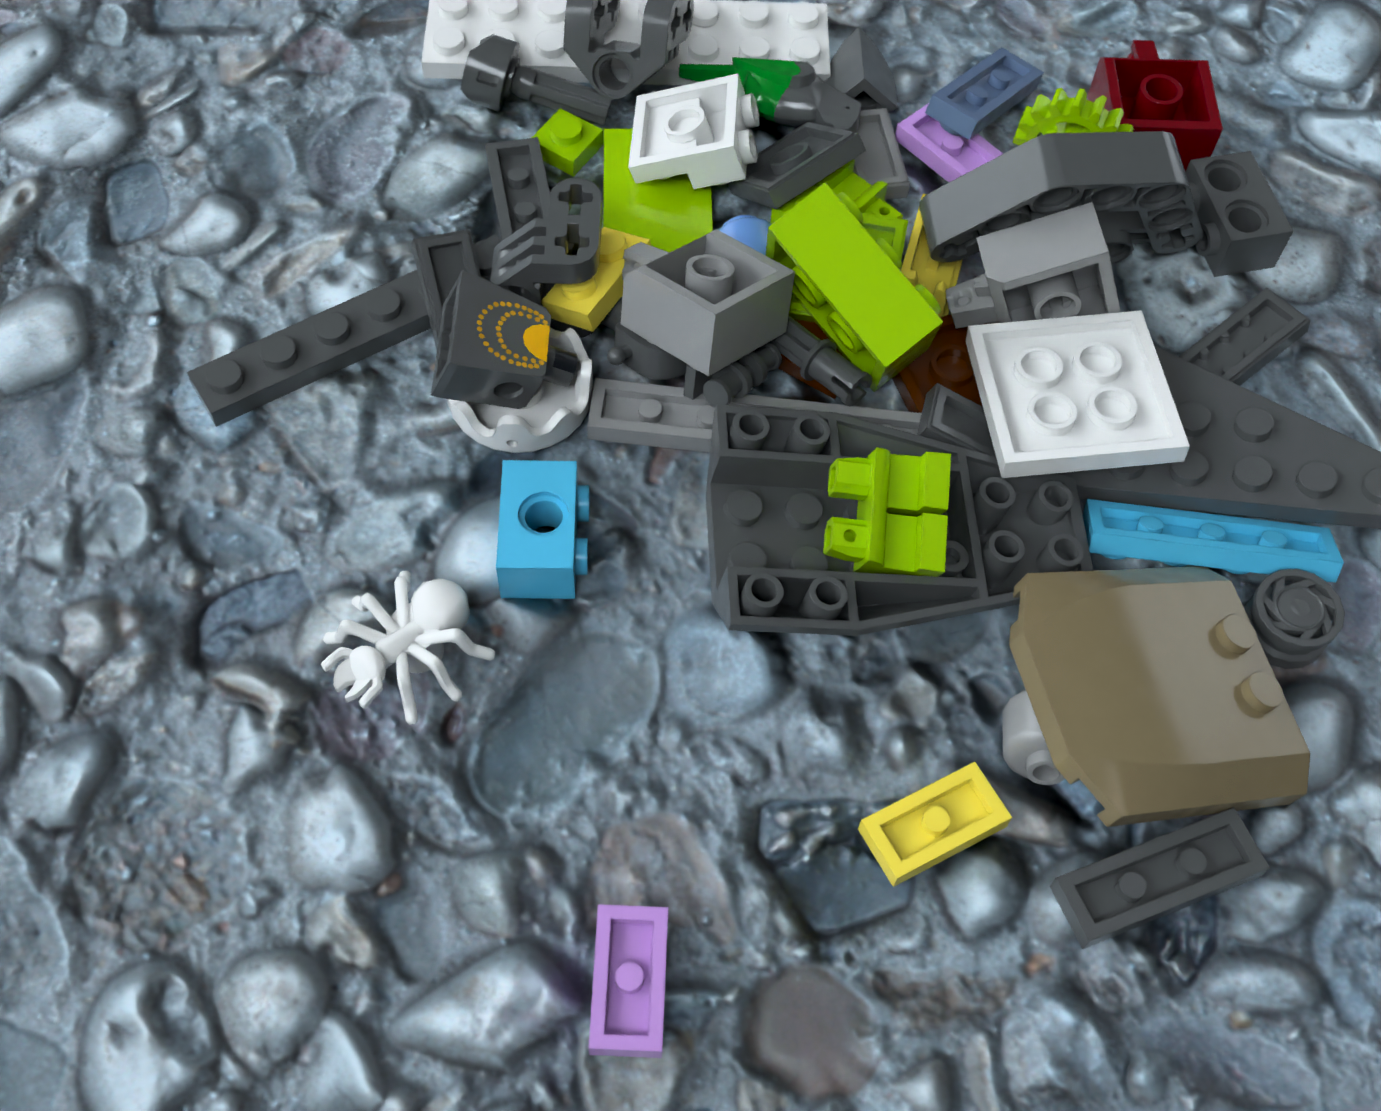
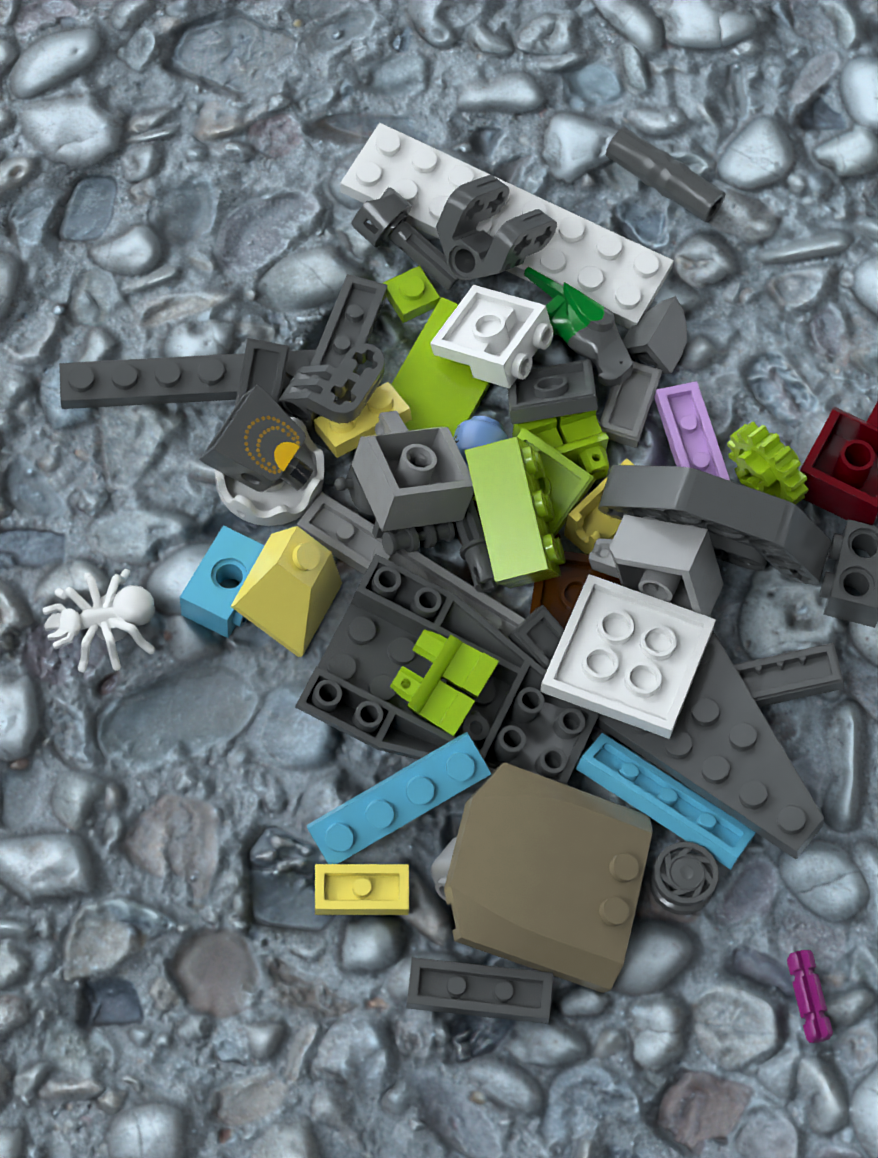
camera: 25 degrees right, 5 degrees up
lavender plate [589,904,668,1058] -> none
sand blue plate [925,47,1044,140] -> none
none -> light yellow slope [230,526,342,657]
none -> medium azure plate [307,732,491,864]

